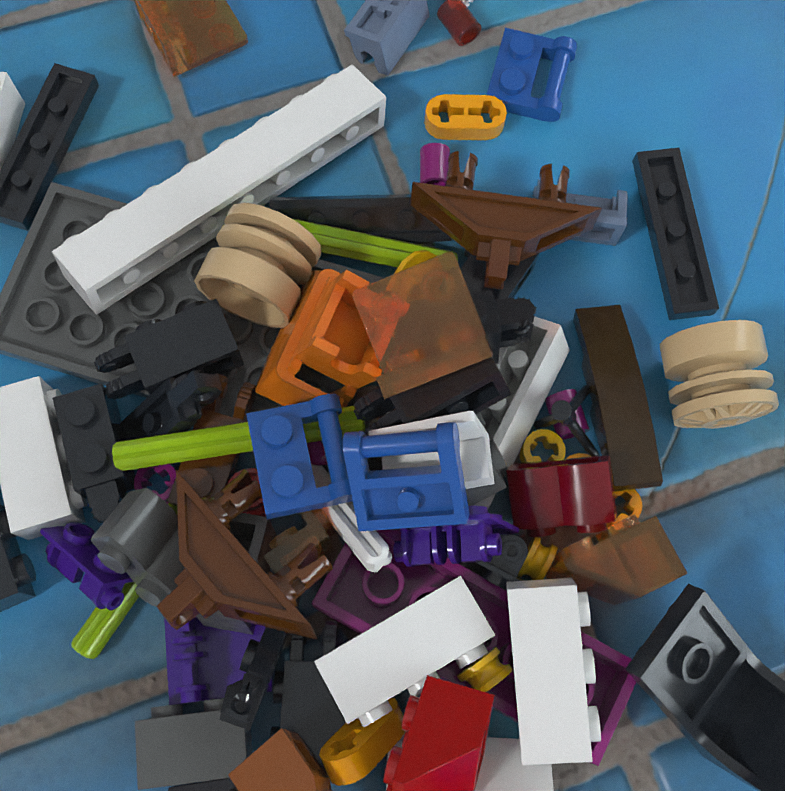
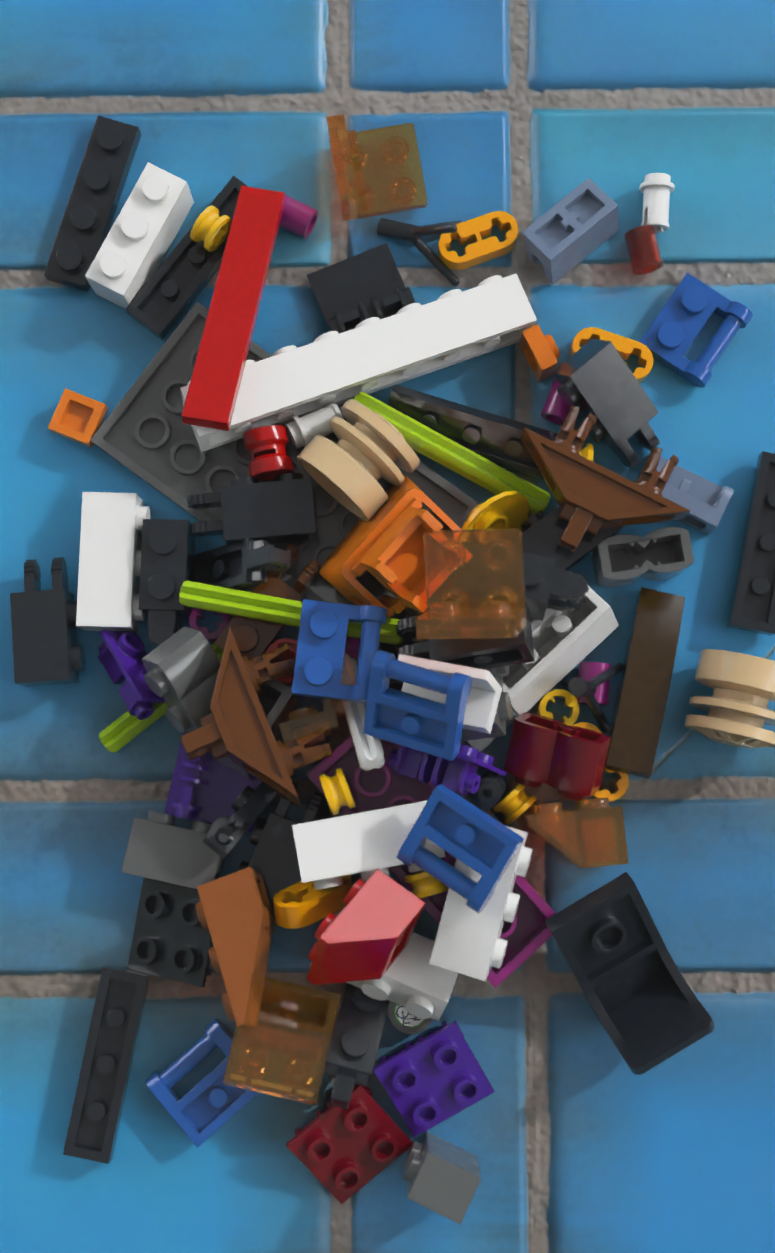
camera: 30 degrees right, 10 degrees up
none -> red tile [181,186,285,431]
none -> yellow bush [190,205,232,252]
none -> red wheel [243,425,294,482]
none -> magenta hinge [280,195,319,239]
none -> white pin [285,401,344,449]
none -> black hinge [306,243,415,334]
none -> yellow bush [319,768,356,815]
none -> black plant [377,218,462,286]
none -> blue plate [397,784,524,914]
none -> light orange beam [438,211,519,271]
none -> orange plate [519,324,560,383]
none -> black hinge [552,339,660,469]
none -> dark grey brick [591,527,694,588]

